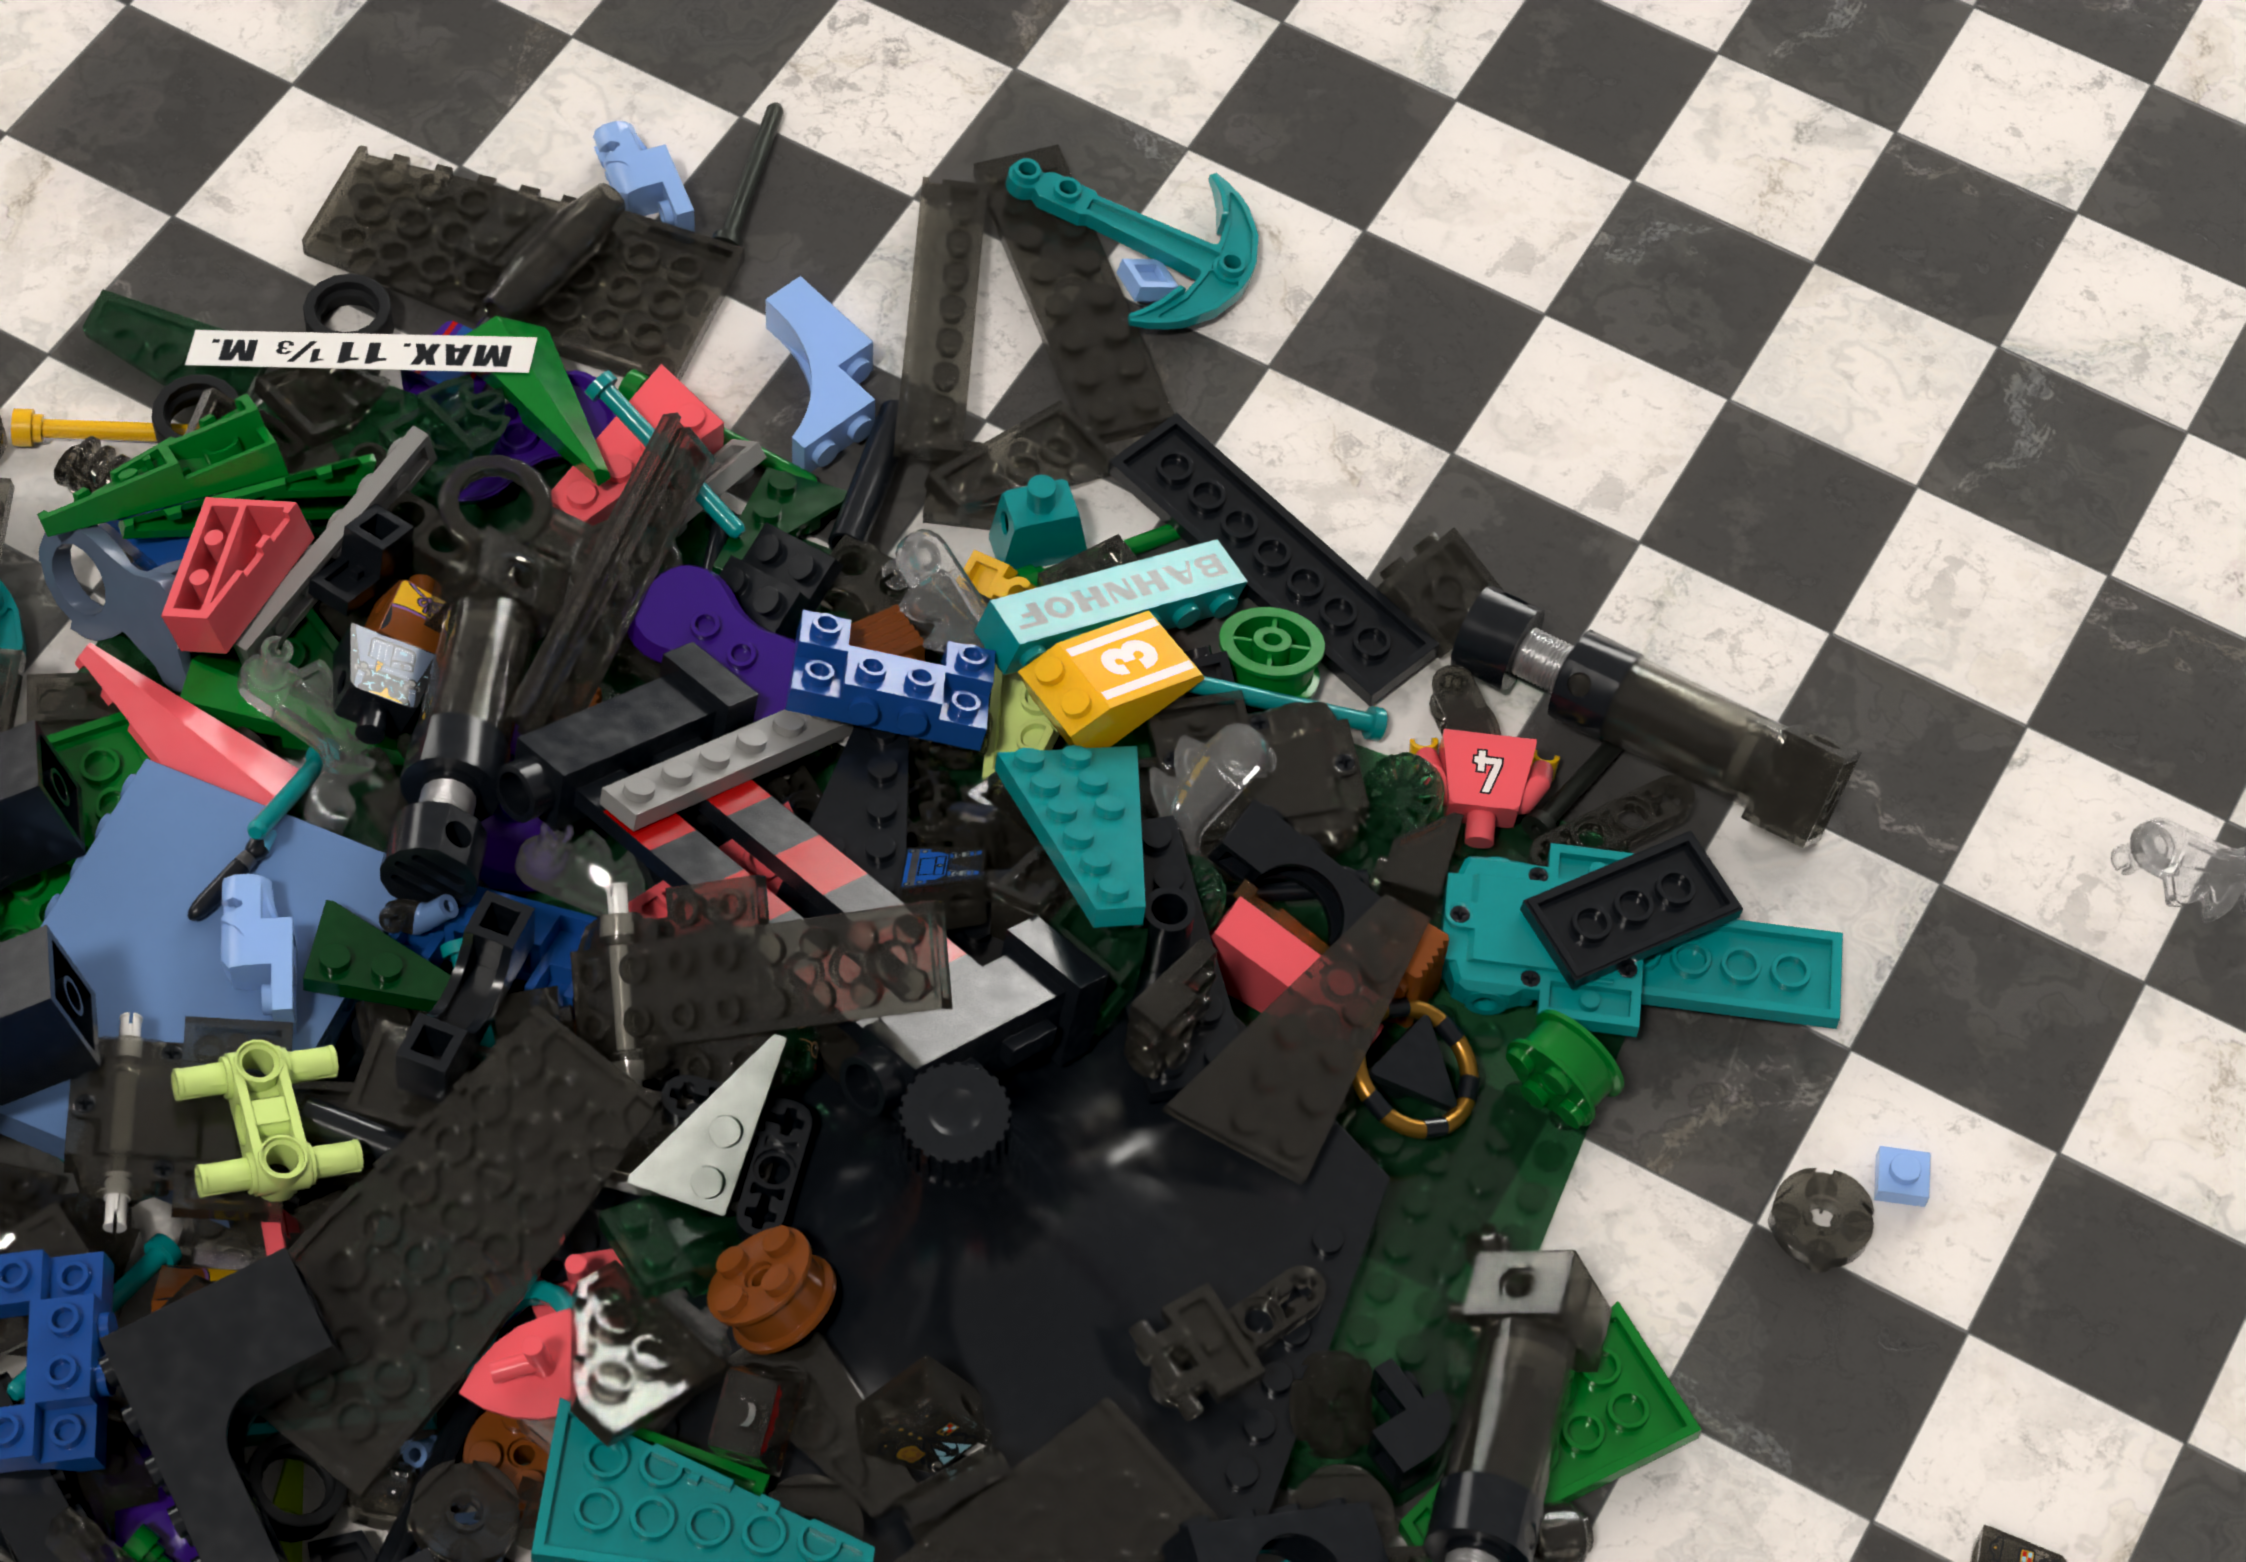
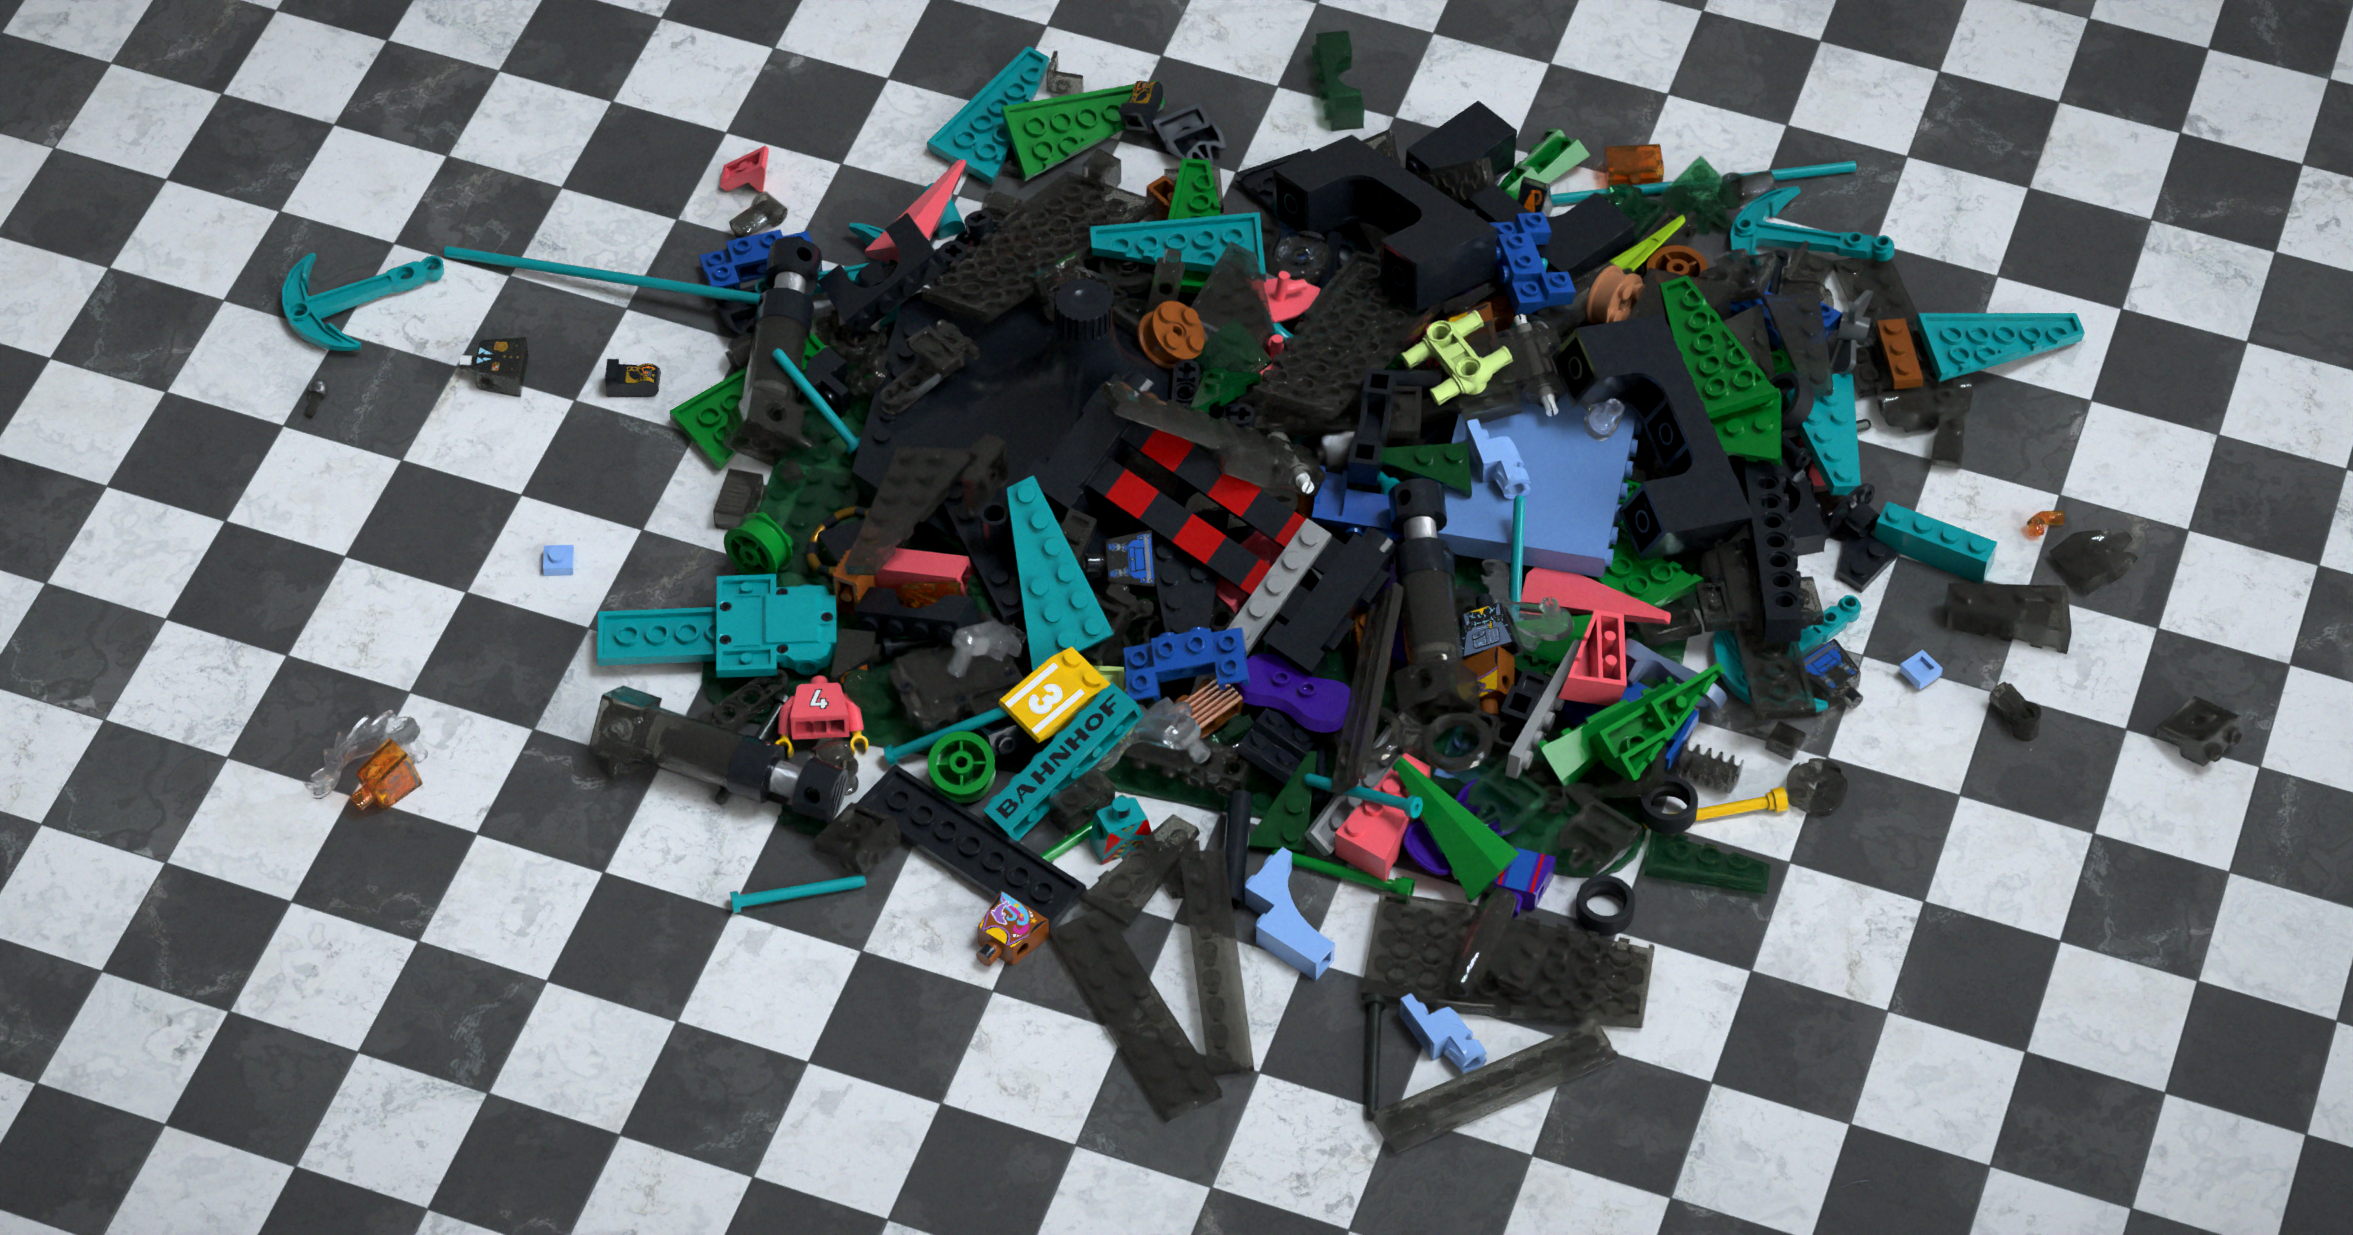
camera: 175 degrees right, 5 degrees down
white sticker [185,330,537,373] -> none
black piece [187,829,277,921] -> none
yellow plate [951,549,1037,609] -> none
teal piece [1006,158,1259,330] -> none
light blue plate [1116,259,1178,303] -> none
black tile [1520,831,1743,990] -> none
clear smoke plate [1768,1168,1874,1273] -> none
none -> clear orange torso [350,738,423,811]
none -> black leg [605,359,661,397]
none -> clear smoke brick [713,468,768,531]
none -> teal bar [730,875,866,913]
none -> teal bar [772,348,861,455]
none -> torso [976,891,1049,966]
none -> clear smoke plate [1372,1019,1618,1155]

